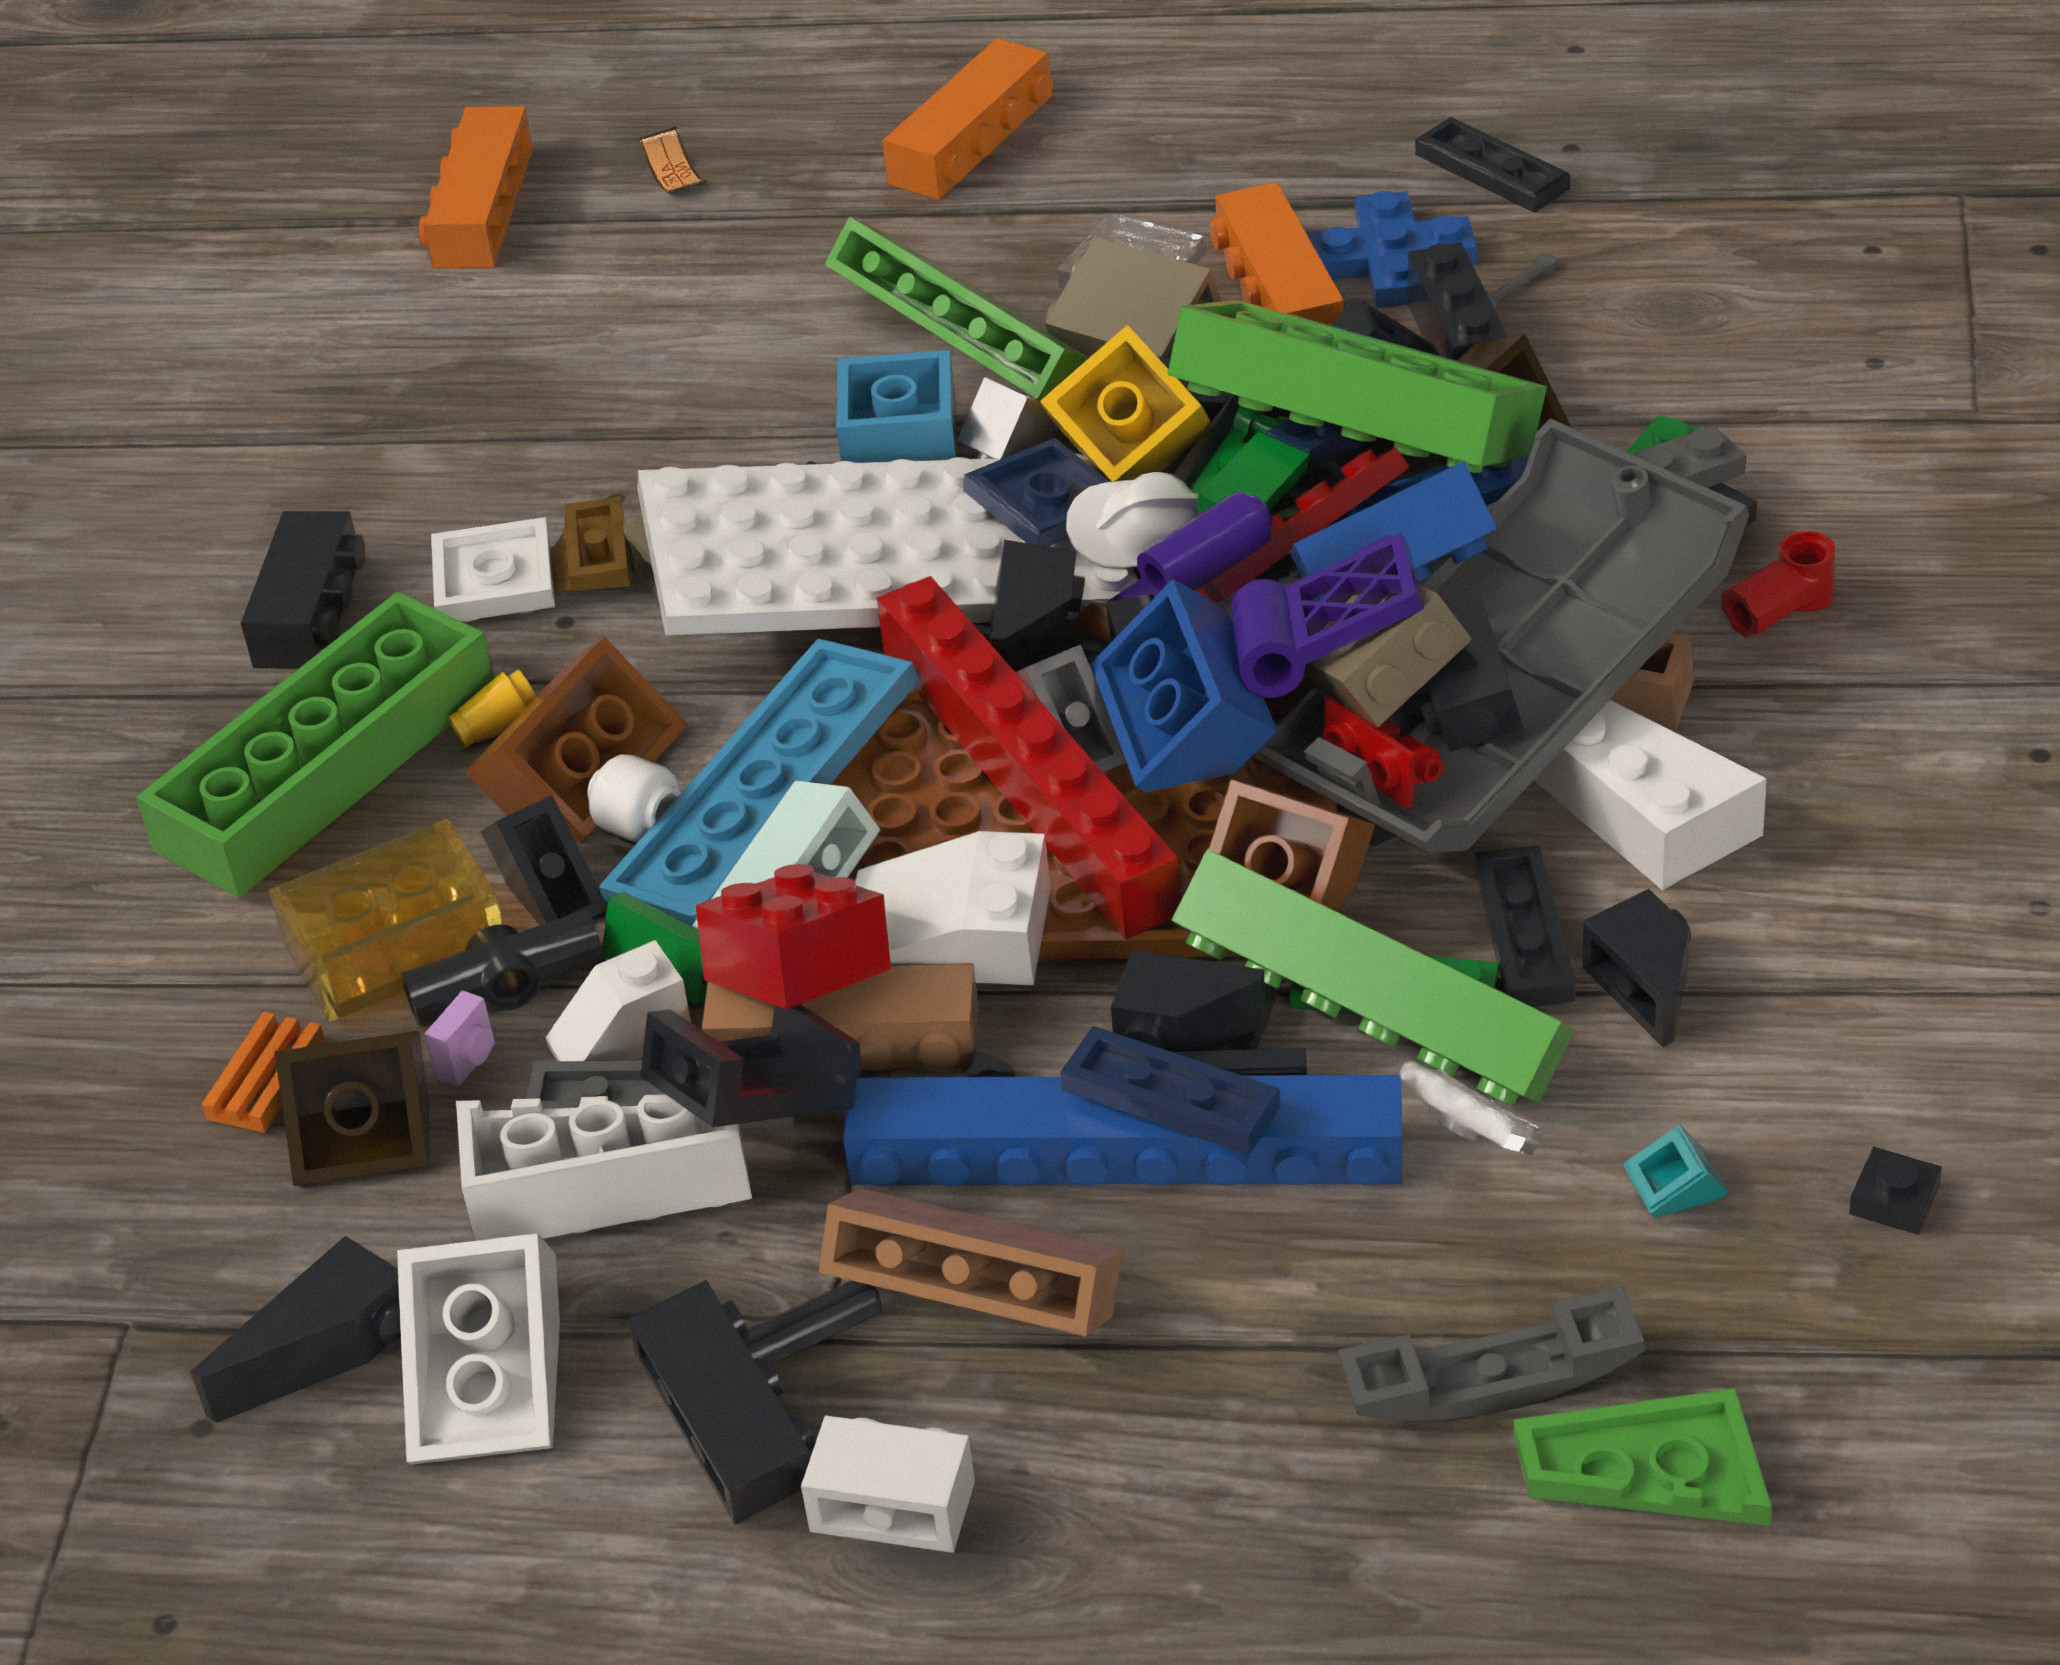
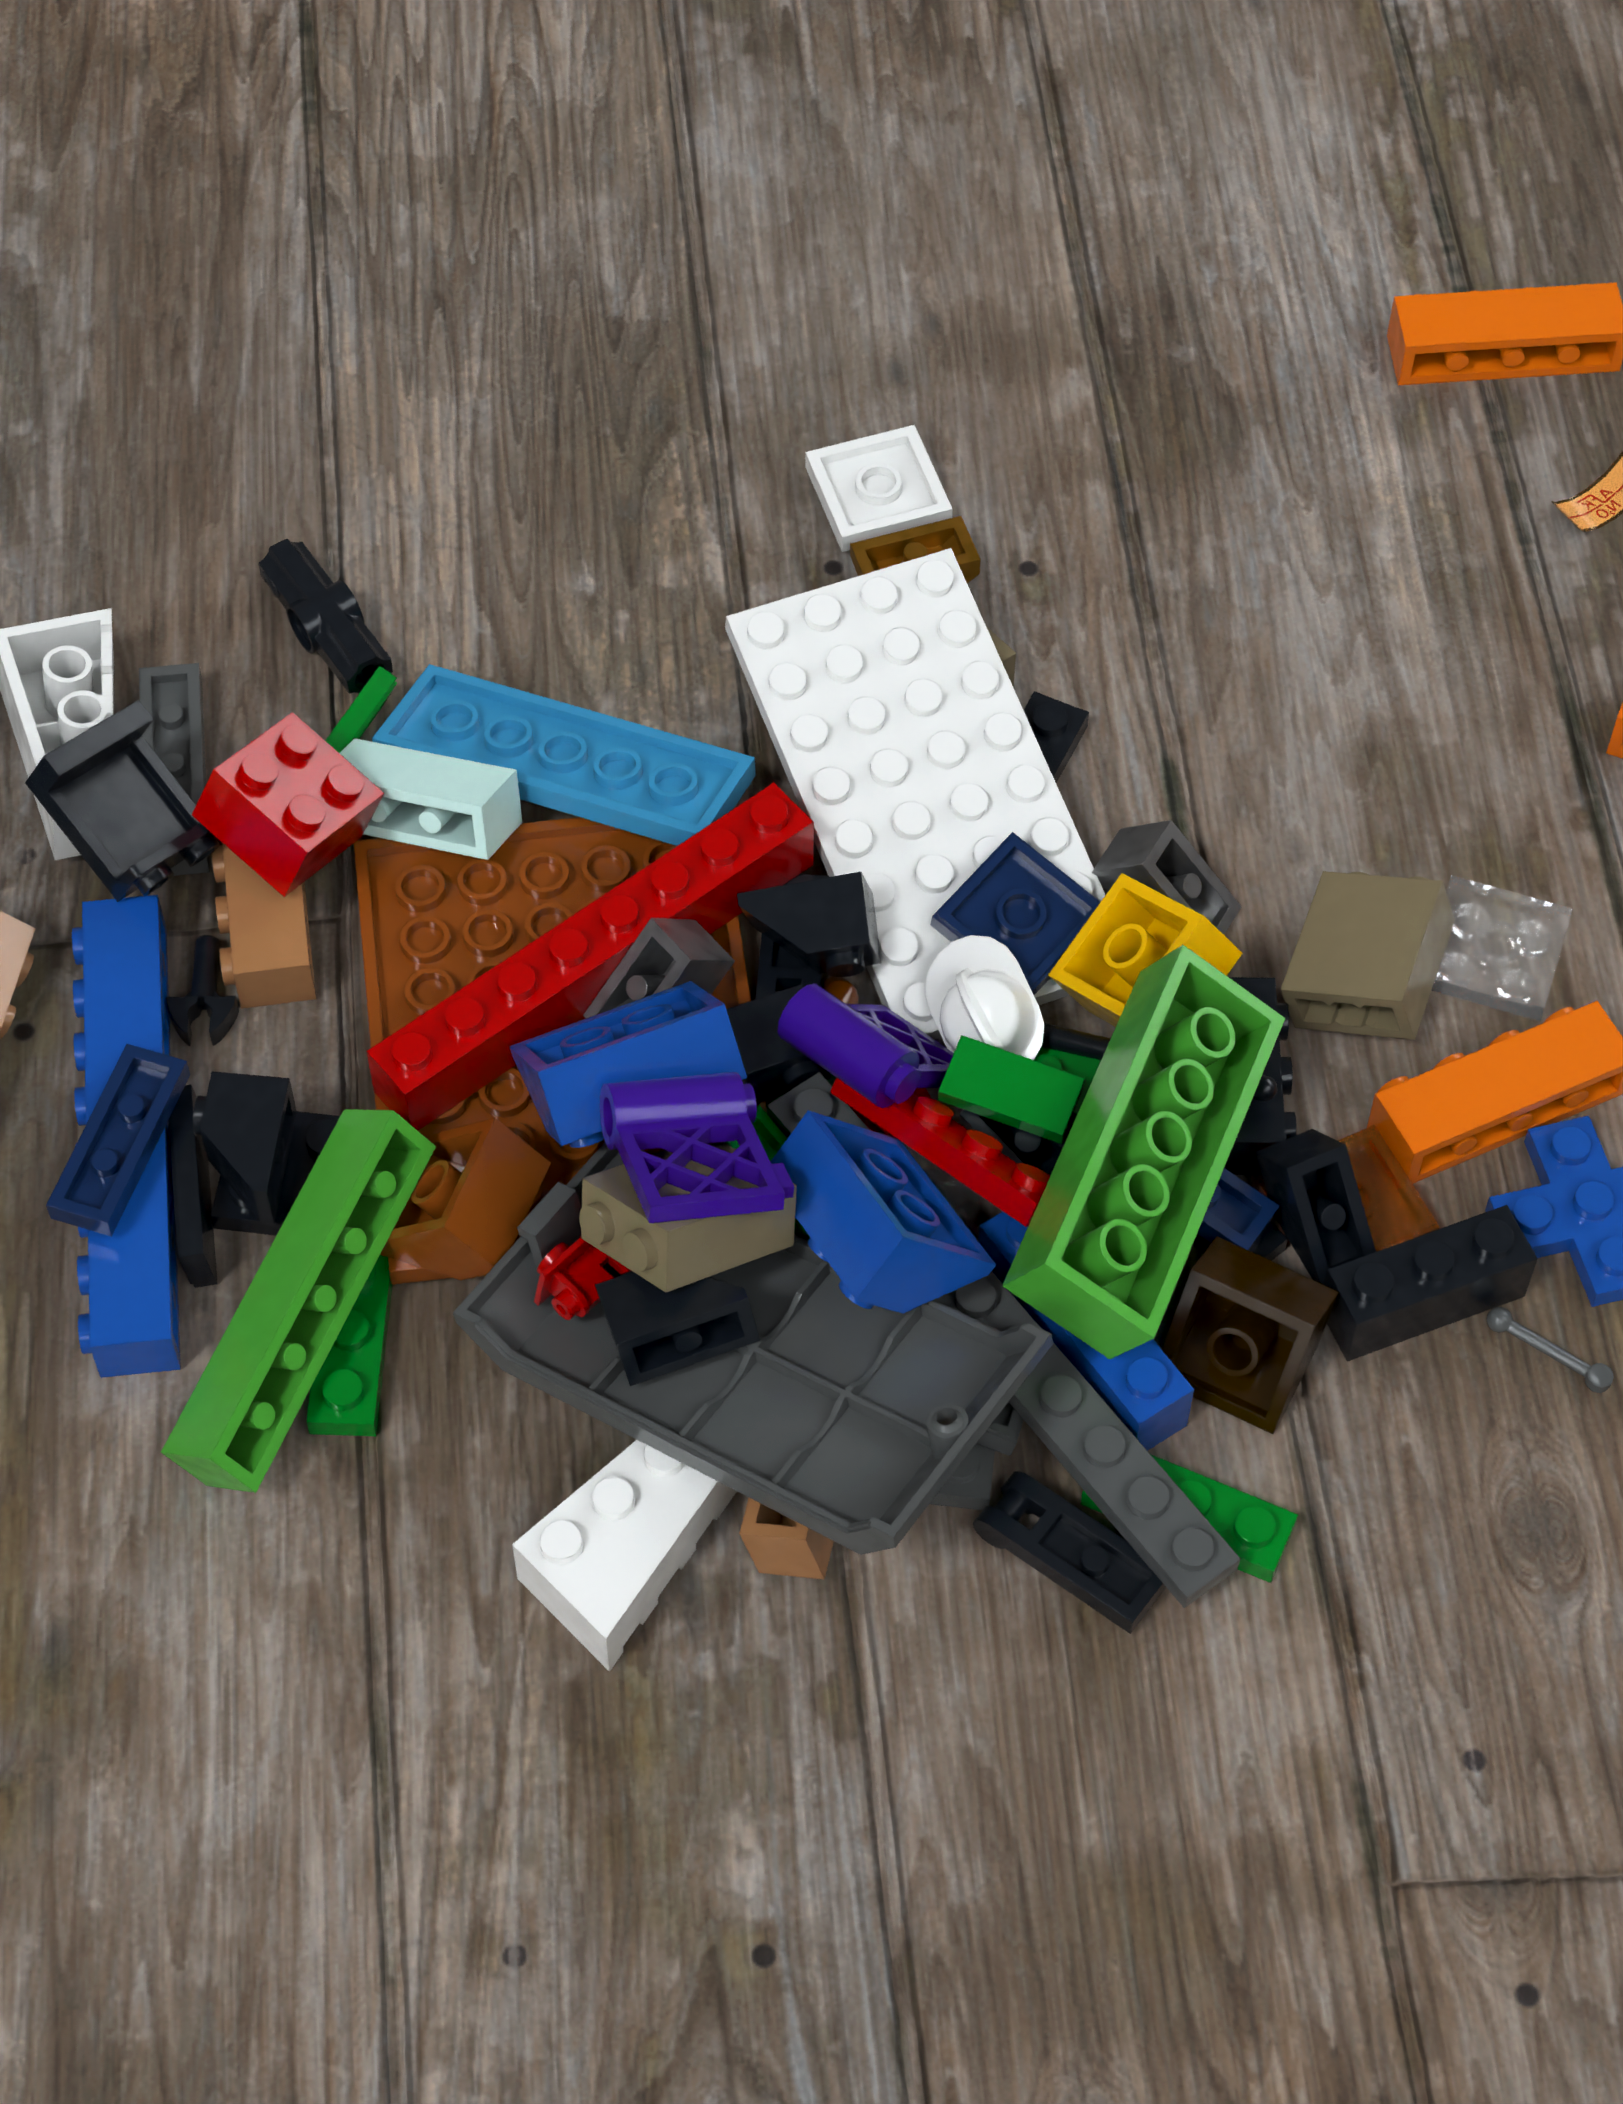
camera: 75 degrees right, 15 degrees up
bright green brick [136,591,494,898] -> none
orange tile [201,1012,326,1133] -> none
black brick [240,511,365,669] -> none
clear yellow brick [269,818,503,1023] -> none
dark brown slope [274,1031,430,1186] -> none
lavender plate [424,990,495,1088] -> none
yellow cone [447,669,537,748] -> none
dark orange slope [465,636,688,842] -> none
black slope [480,795,607,925] -> none
white slope [545,940,691,1061] -> none
white head [587,754,681,843] -> none
bright green brick [825,216,1089,401] -> none
dark azure brick [836,350,957,463] -> none
white slope [855,831,1051,985] -> none
clear plate [1398,1060,1543,1155] -> none
black plate [1475,845,1575,1007] -> none
black slope [1582,889,1691,1047] -> none
teal slope [1623,1124,1729,1218] -> none
red piece [1721,531,1835,638] -> none
black plate [1849,1146,1942,1235] -> none

